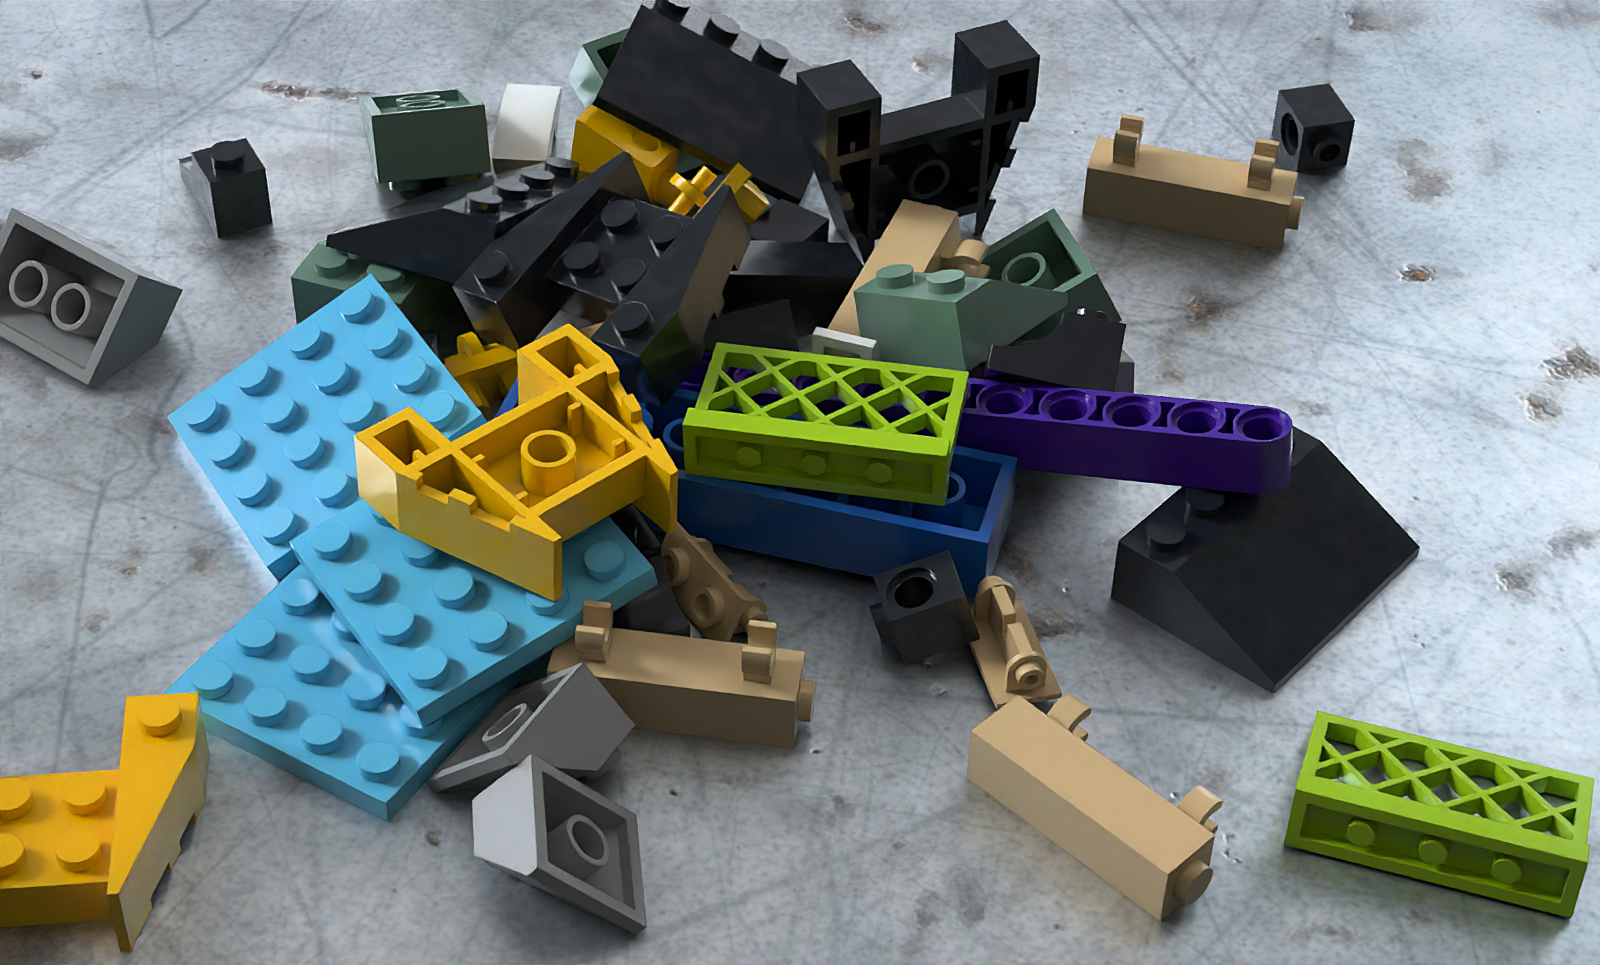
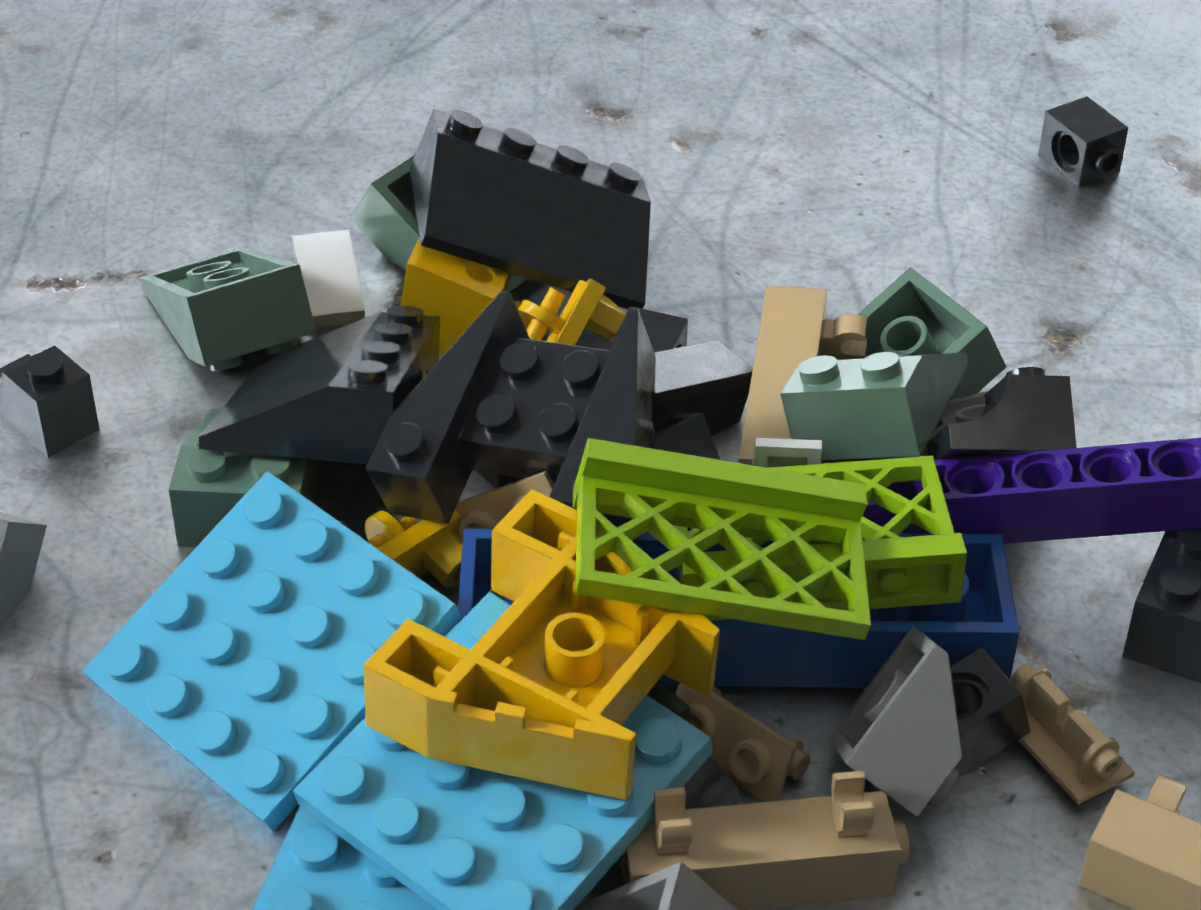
camera: 15 degrees left, 0 degrees up
black wedge [796,20,1040,265] -> none
tan brick [1082,114,1305,251] -> none
none -> lime fence [573,438,871,640]
none -> light grey slope [829,625,962,816]

